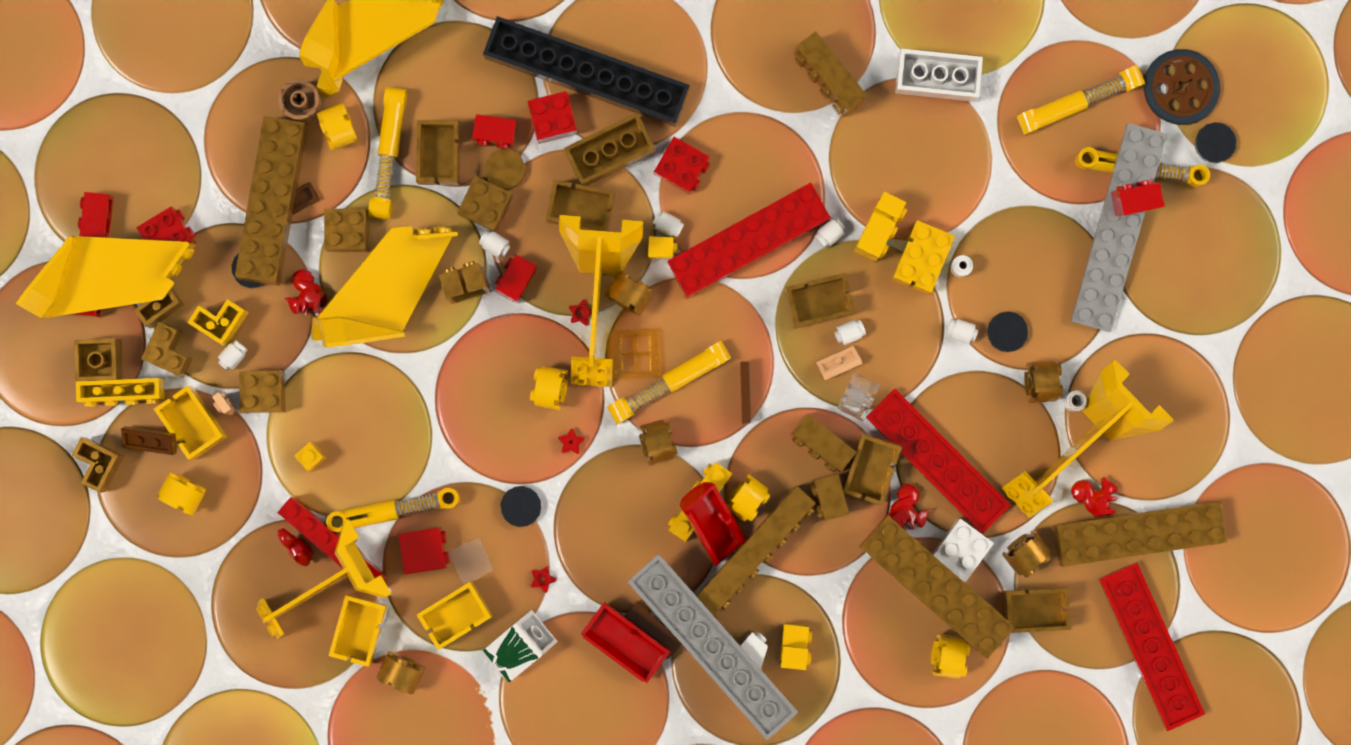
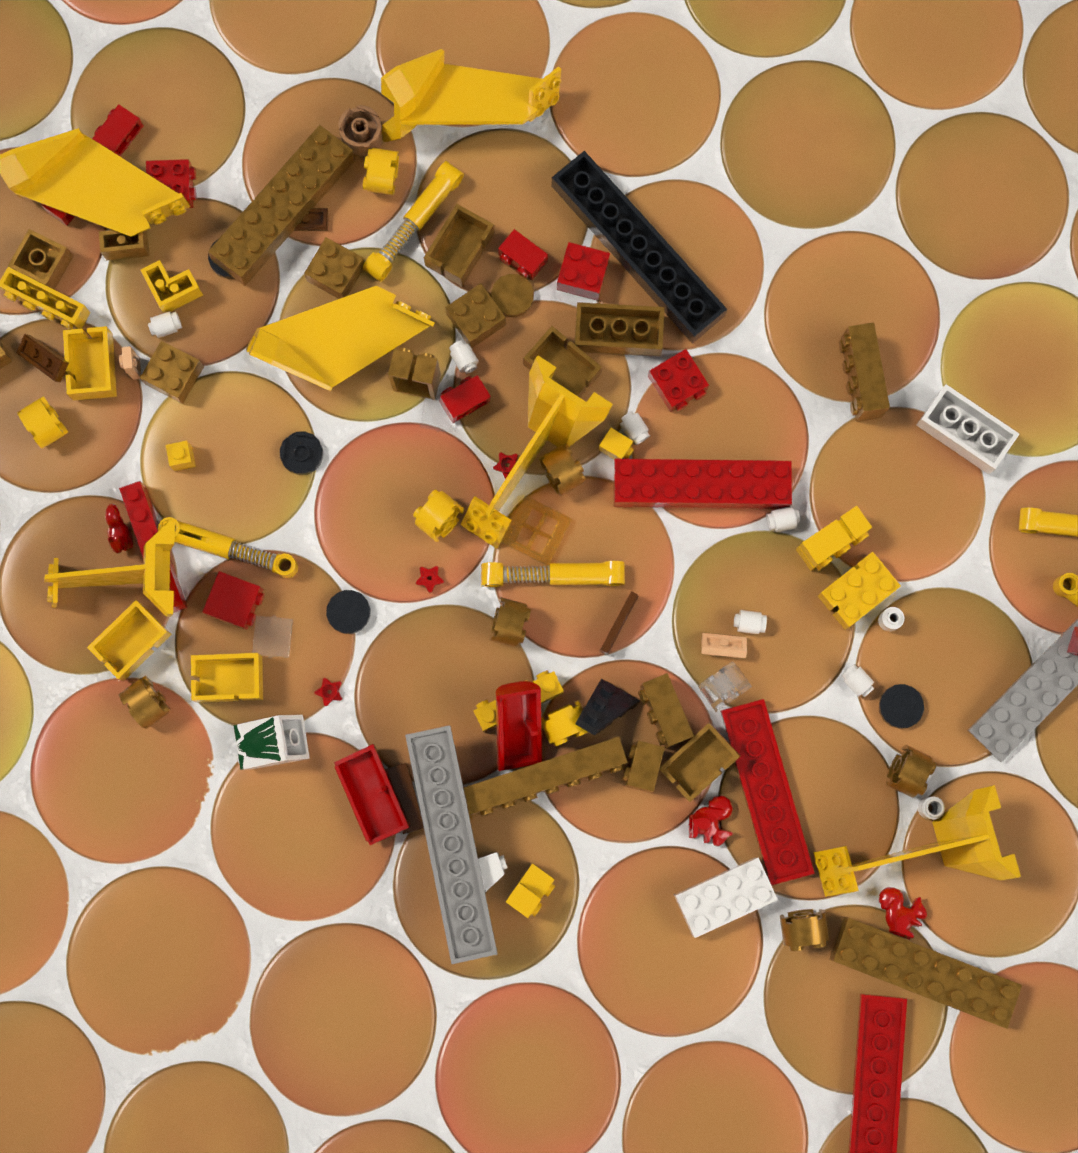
camera: 30 degrees right, 5 degrees down
pearl gold brick [141,322,192,377] -> none
red animal [285,269,327,315] -> none
pearl gold piece [785,273,856,329] -> none
pearl gold brick [859,515,1015,659] -> none
yellow brick [931,634,970,679] -> none
pearl gold piece [1003,587,1071,633] -> none
none -> black tile [280,431,324,475]
none -> black wing [575,679,640,735]

